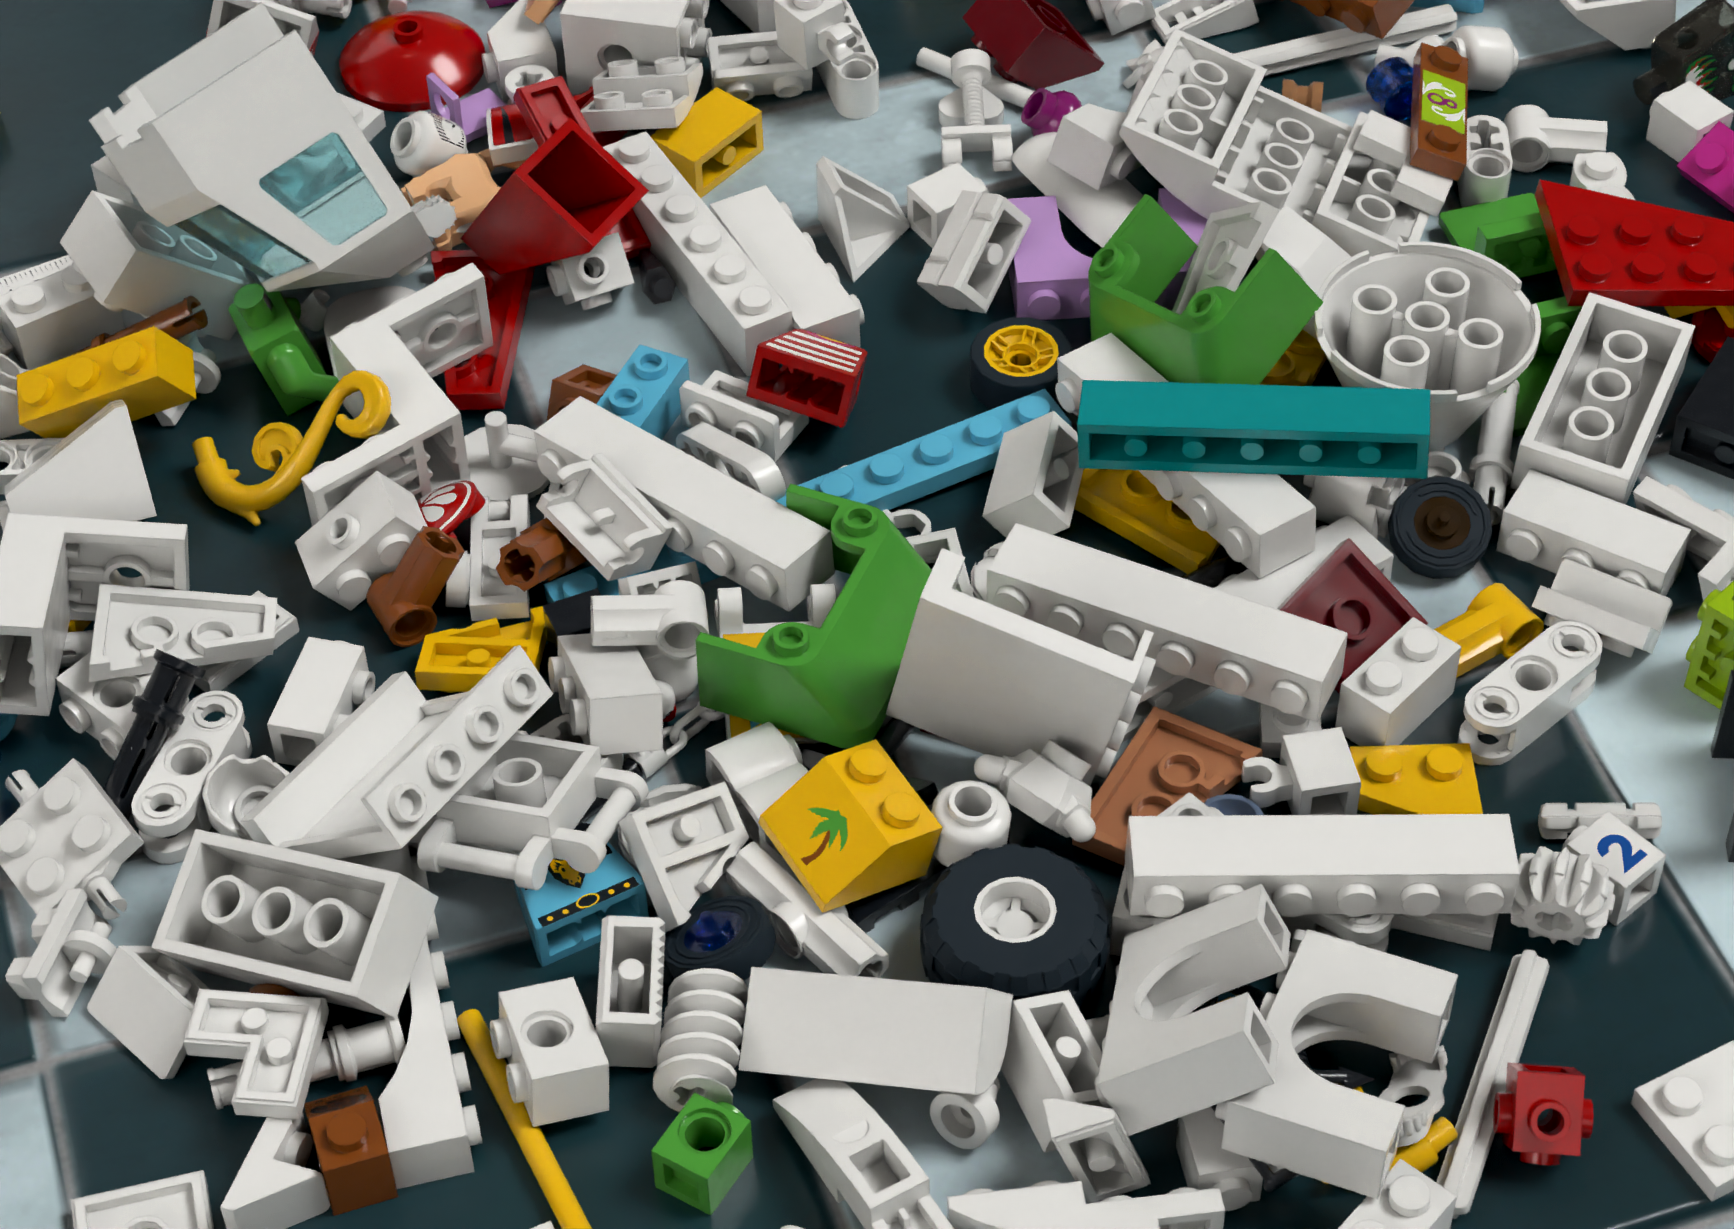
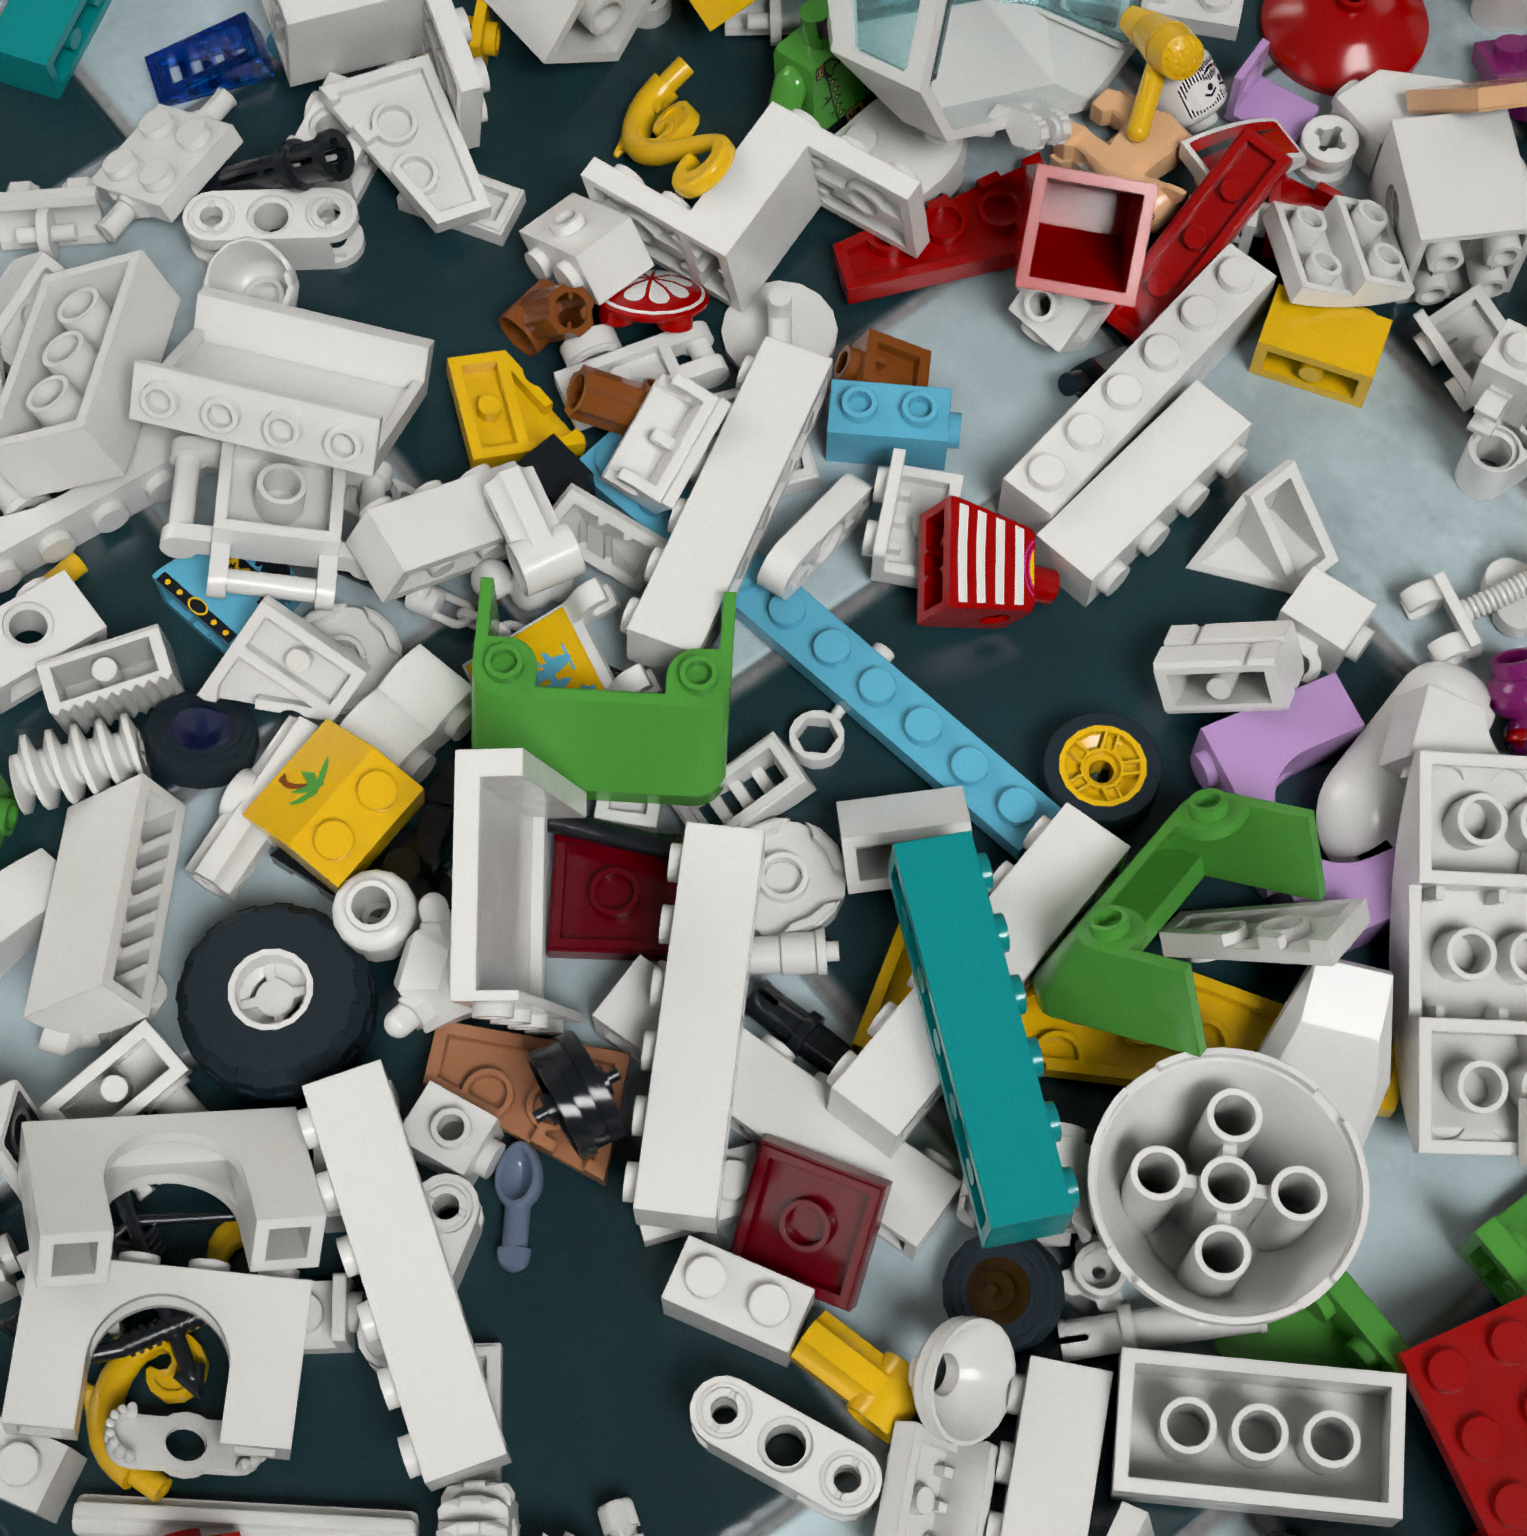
camera: 70 degrees right, 20 degrees up
white brick [267,637,375,766] -> none
white brick [1241,727,1361,815] -> none
yellow wing [1349,743,1483,815] -> none
none -> black wheel [526,1030,628,1161]
none -> white piece [908,1315,1016,1446]
none -> yellow piece [1119,5,1204,143]

